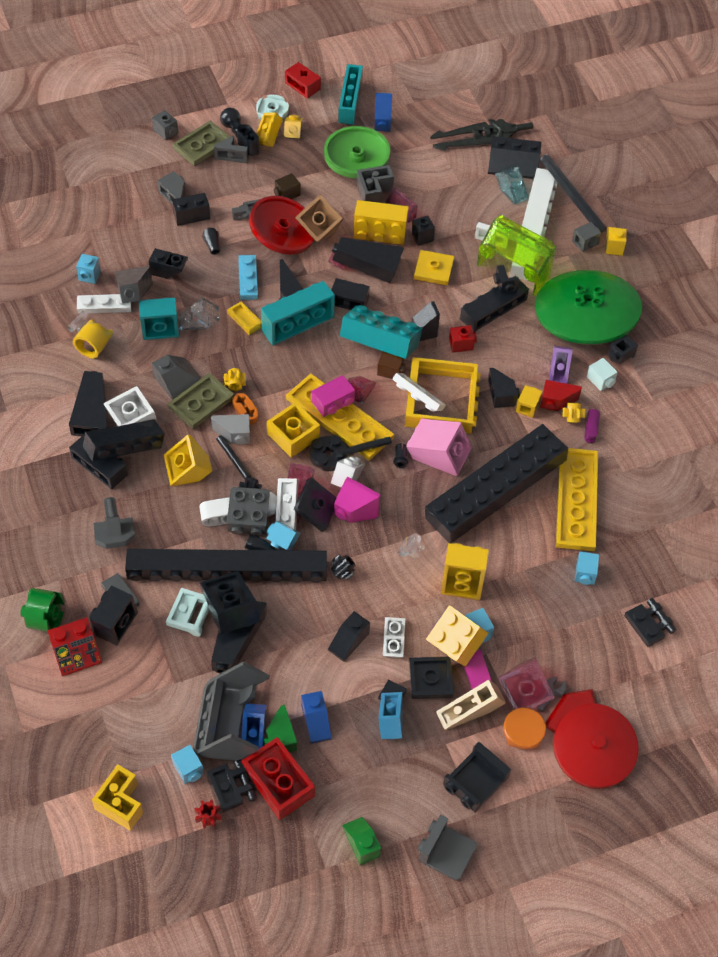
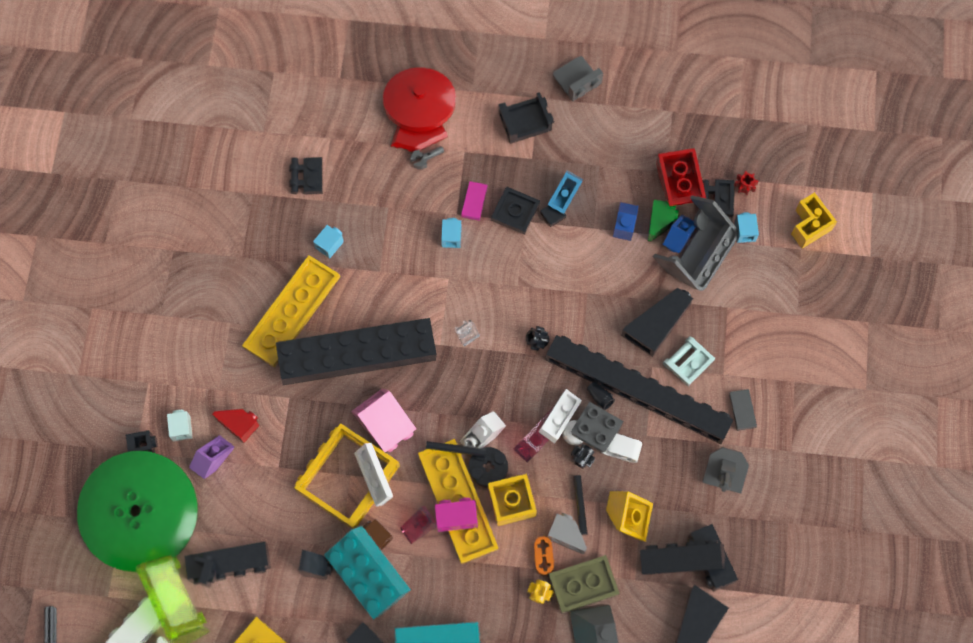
camera: 150 degrees left, 15 degrees up
green brick [20,588,65,632] -> none
red slope [47,617,102,676] -> none
black brick [90,585,138,646] -> none
white slope [104,386,158,426] -> none
black slope [200,571,260,634] -> none
medium azure brick [266,521,301,550] -> none
black plate [293,477,337,532] -> none
black slope [328,611,370,662] -> none
dark pink slope [334,476,381,523] -> none
green slope [342,817,381,866] -> none
white slope [383,617,405,658] -> none
black pin [393,443,408,468] -> none
yellow brick [426,605,489,667] -> none
tan slope [436,680,506,730] -> none
yellow brick [441,543,489,600] -> none
red brick [449,325,477,353] -> none
black slope [488,368,520,408] -> none
clear pink slope [499,657,555,710] -> none
orange tile [503,708,546,750] -> none
yellow brick [516,385,542,418] -> none
yellow gear [562,403,586,422] -> none
dark grey brick [572,222,601,252] -> none
magenta bar [584,409,600,443] -> none
yellow slope [606,226,627,256] -> none

